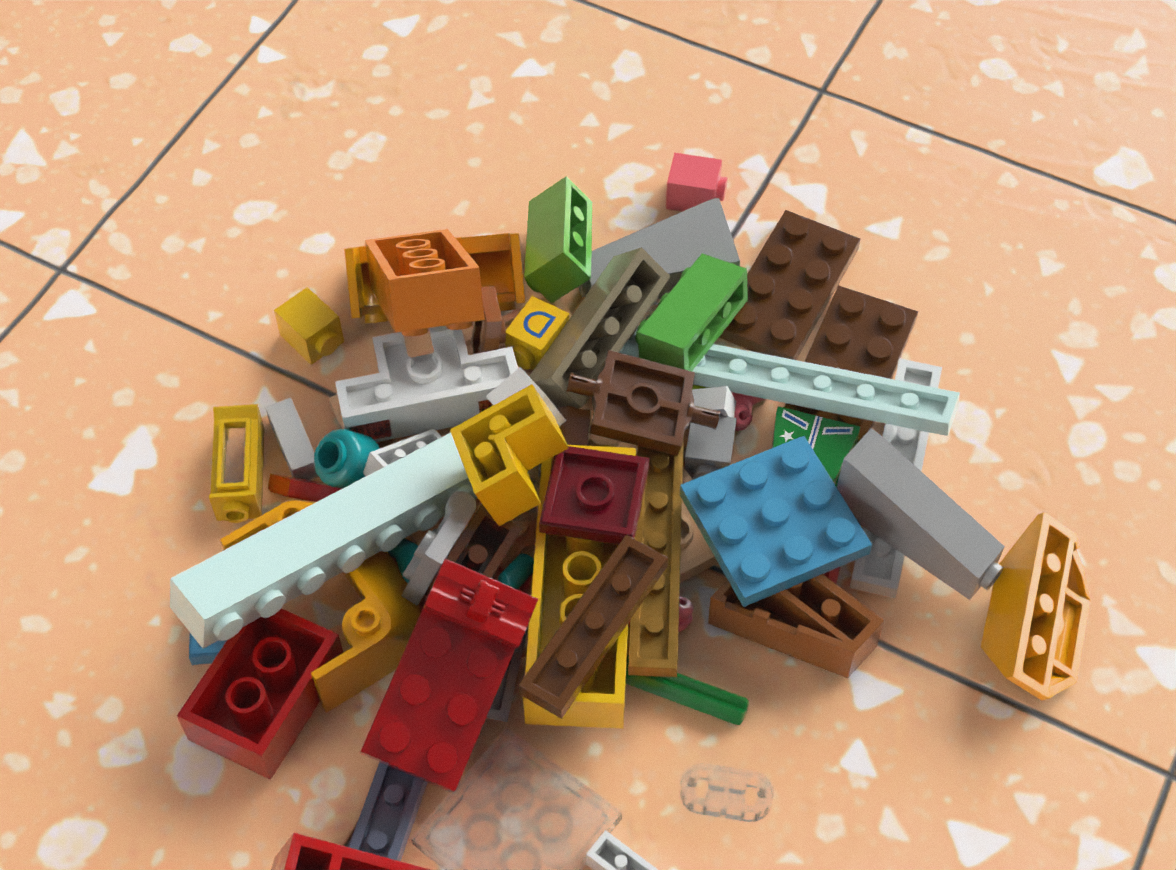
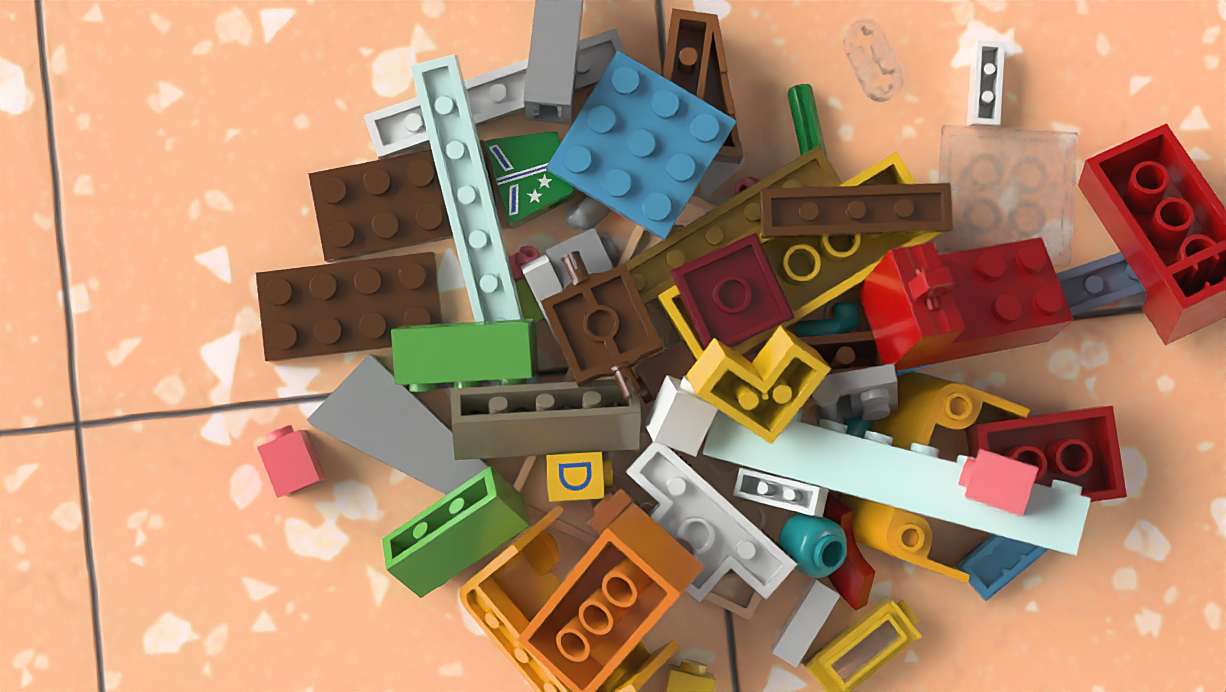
camera: 125 degrees left, 30 degrees up
none -> coral brick [958,449,1038,517]

